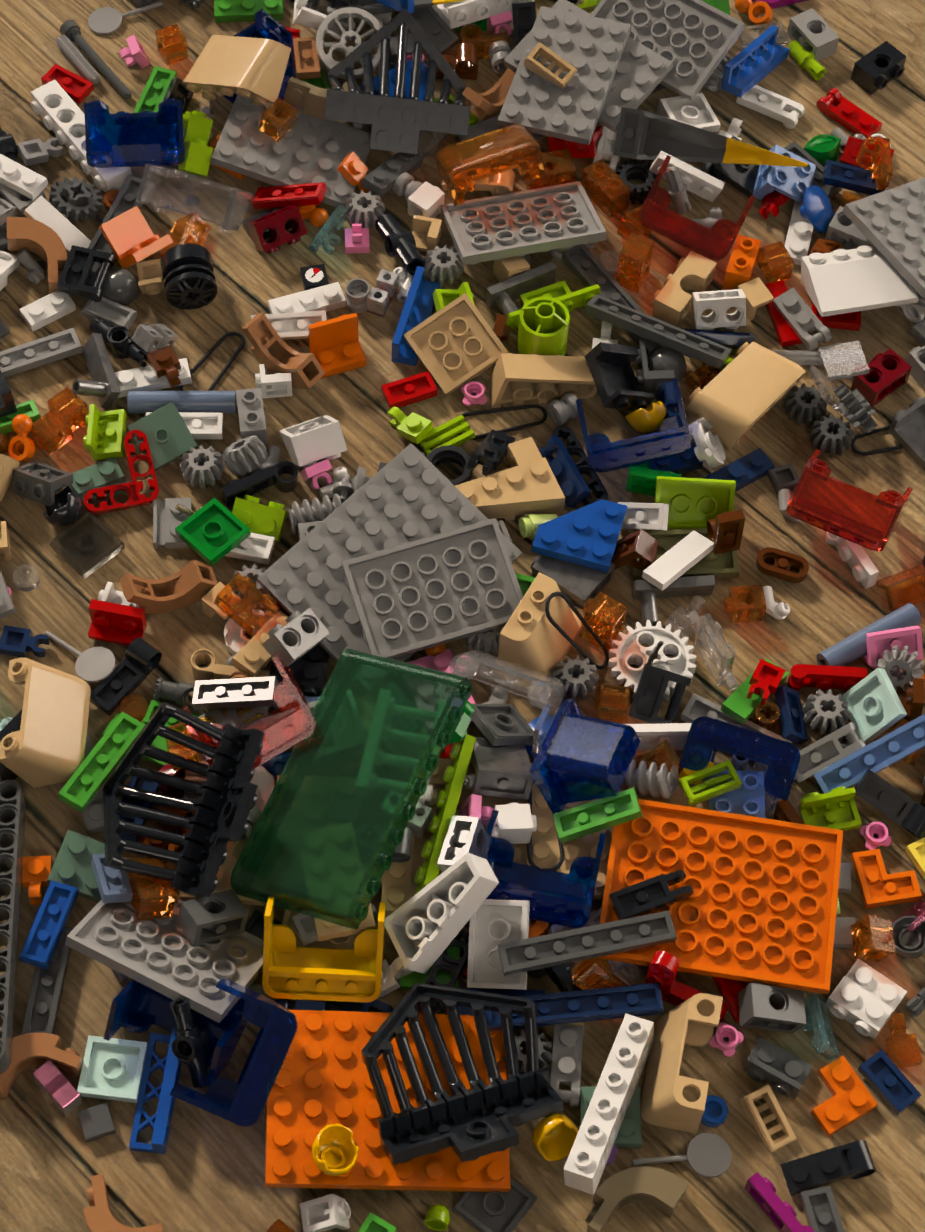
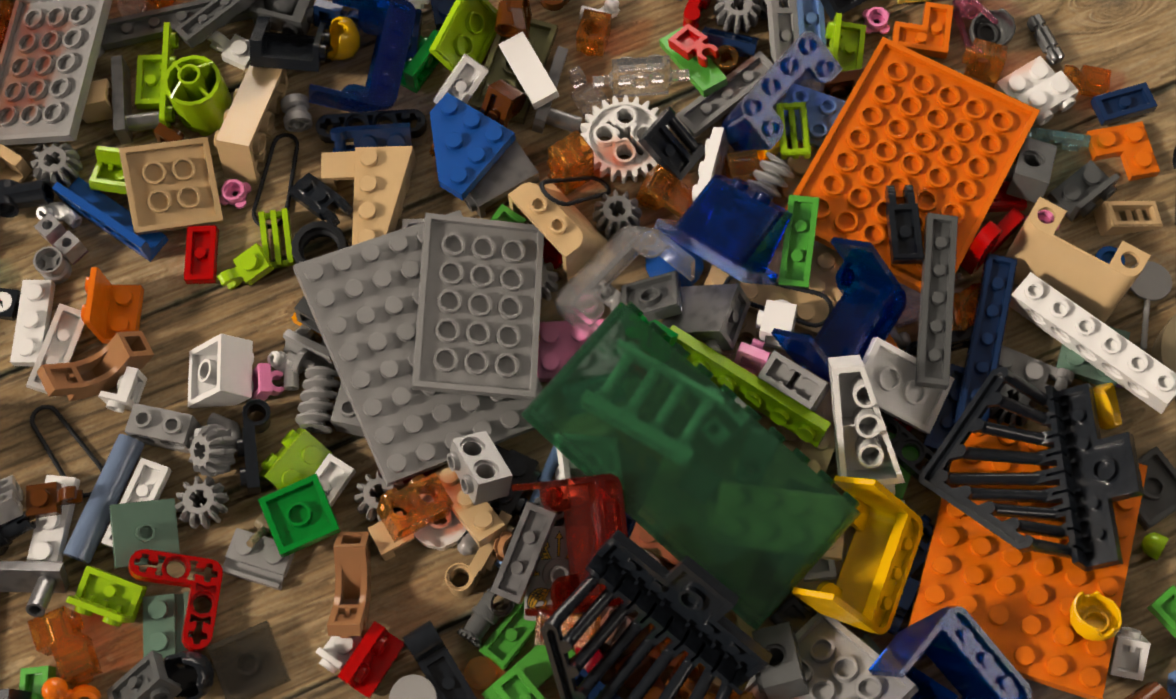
camera: 65 degrees left, 10 degrees up
yellowish green cone [518,514,558,540] -> none

